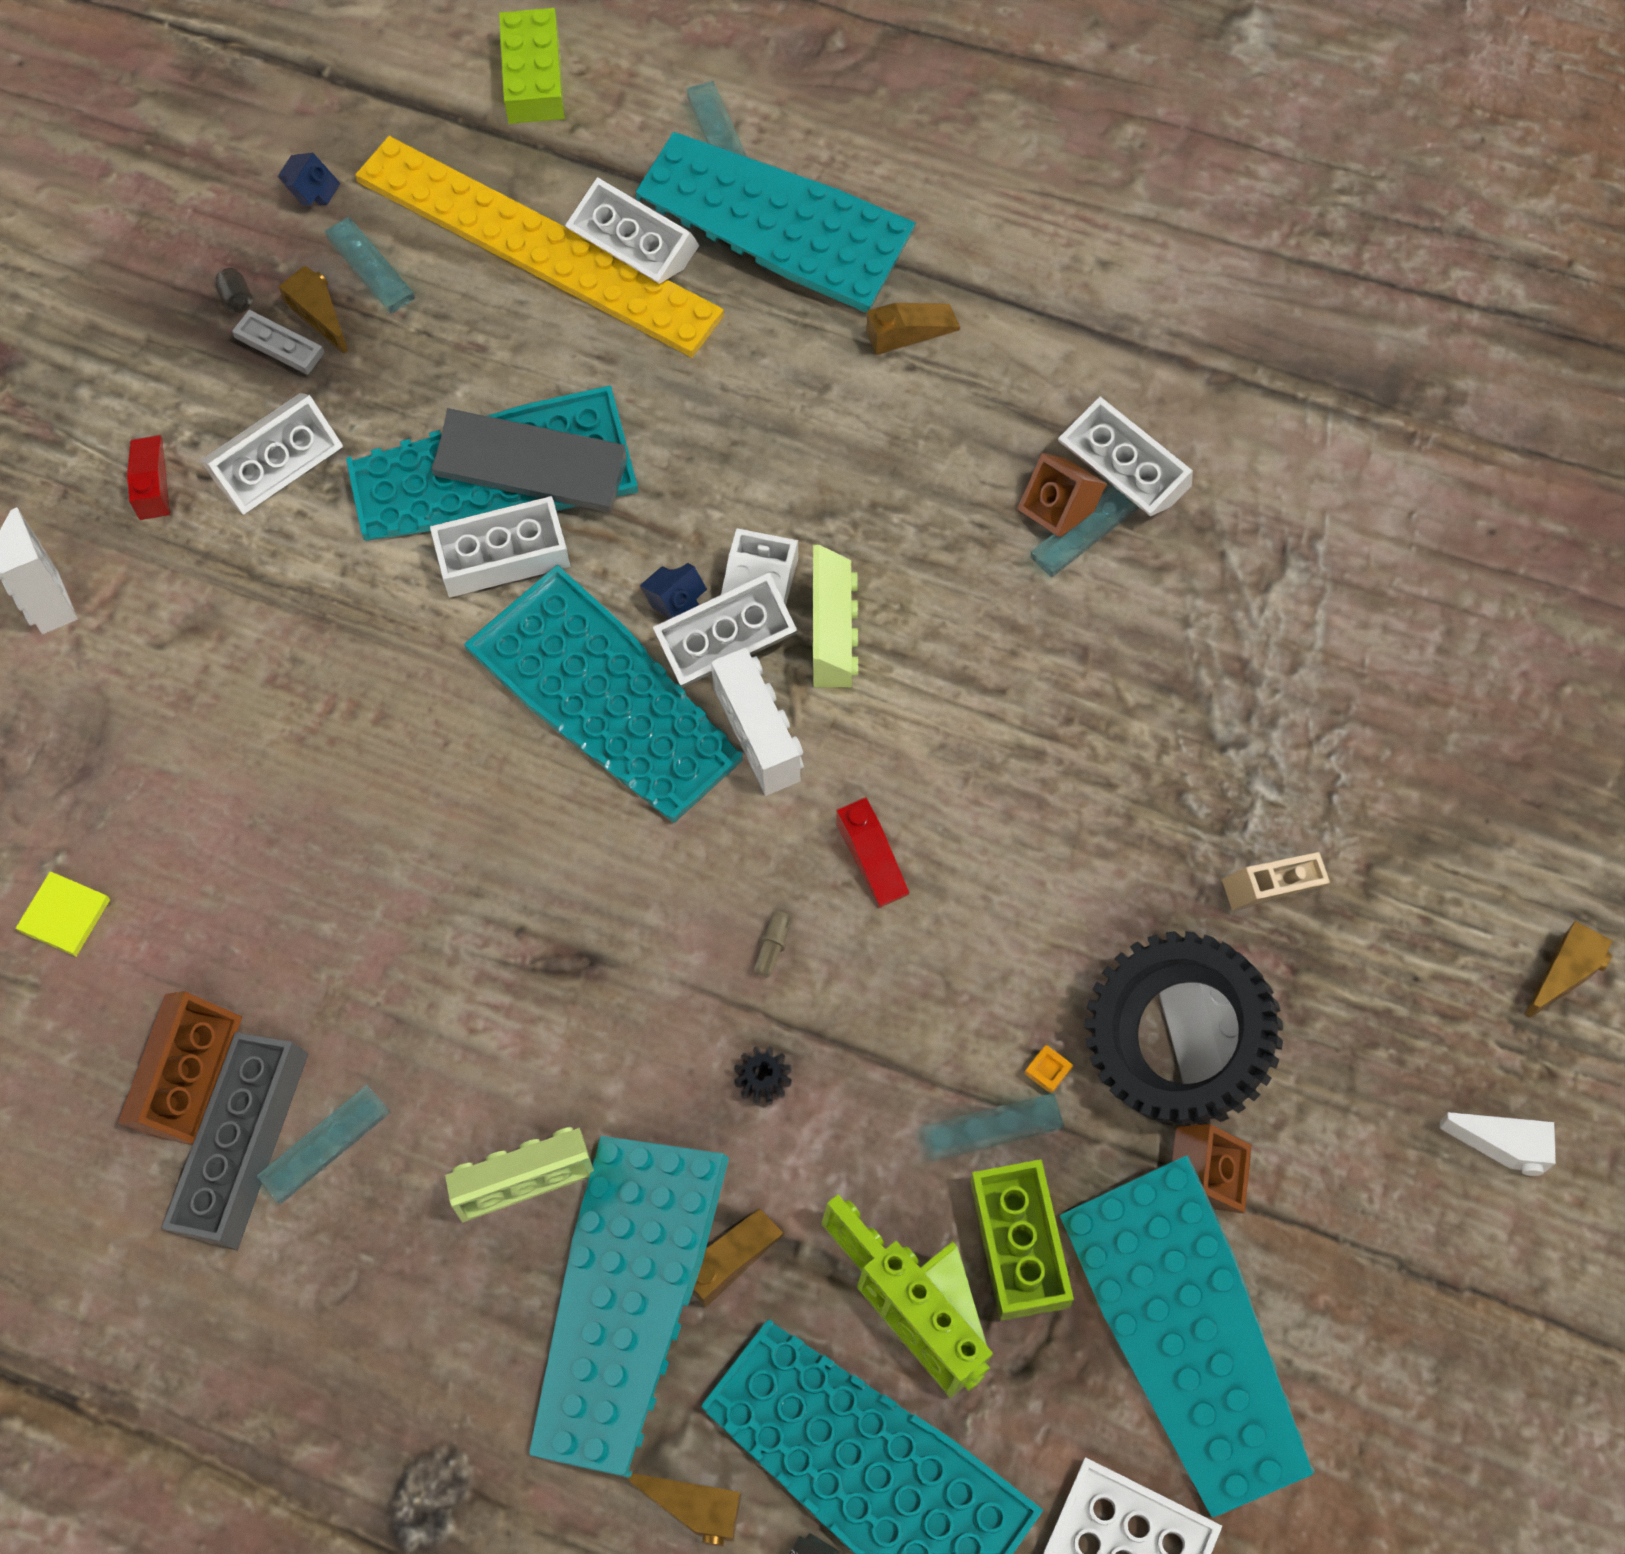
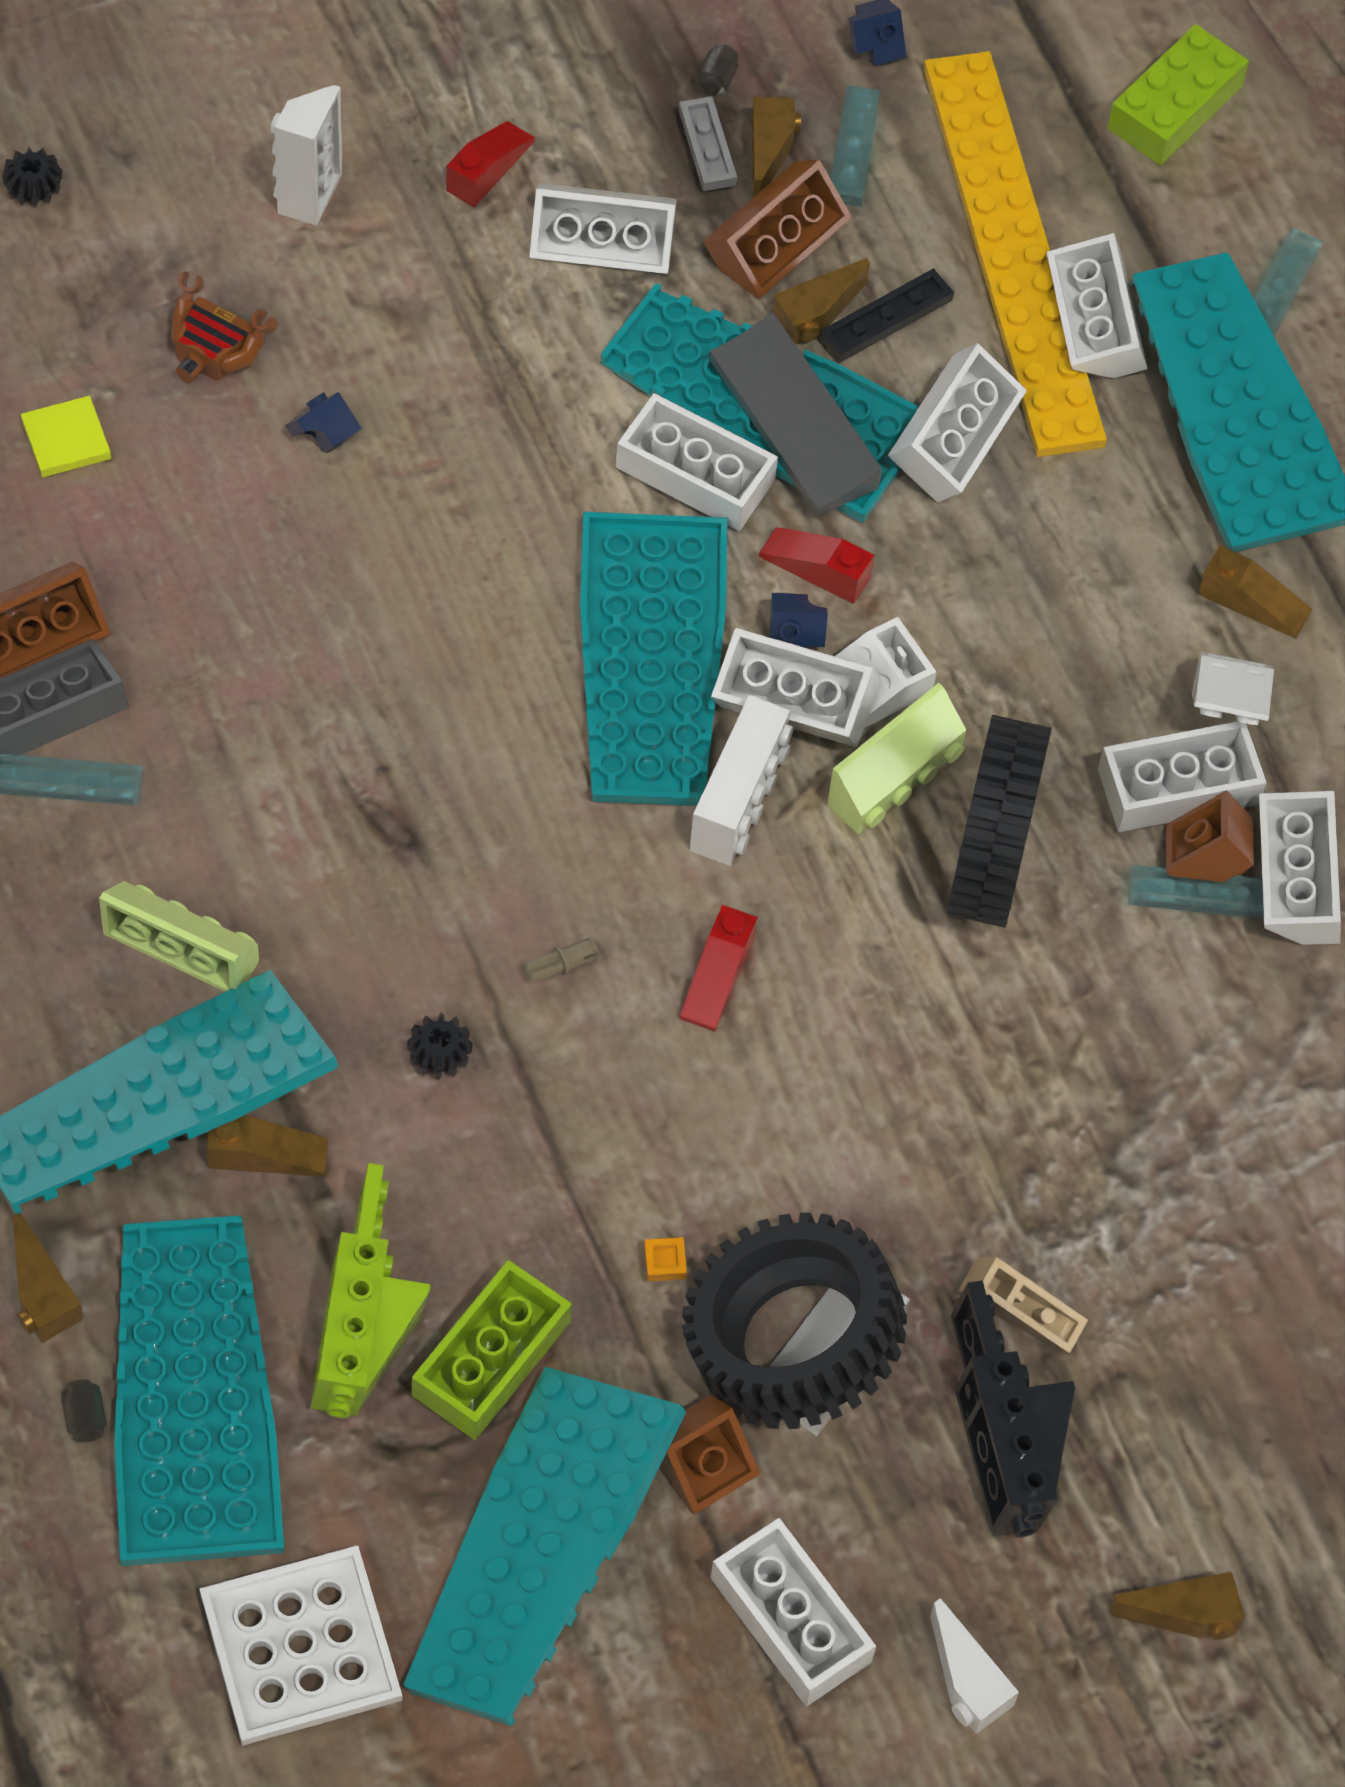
camera: 40 degrees right, 5 degrees down
clear light blue plate [920,1093,1064,1163] -> none
none -> torso [171,271,278,383]
none -> dark blue brick [285,392,362,452]
none -> dark orange slope [703,160,852,298]
none -> white brick [710,1518,876,1707]
none -> red slope [759,527,875,604]
none -> pearl gold slope [772,258,870,345]
none -> black plate [820,268,954,363]
none -> white brick [888,343,1027,503]
none -> black tyre [946,714,1052,928]
none -> black wedge [951,1280,1075,1537]
none -> white brick [1098,721,1267,832]
none -> white slope [1192,652,1274,725]

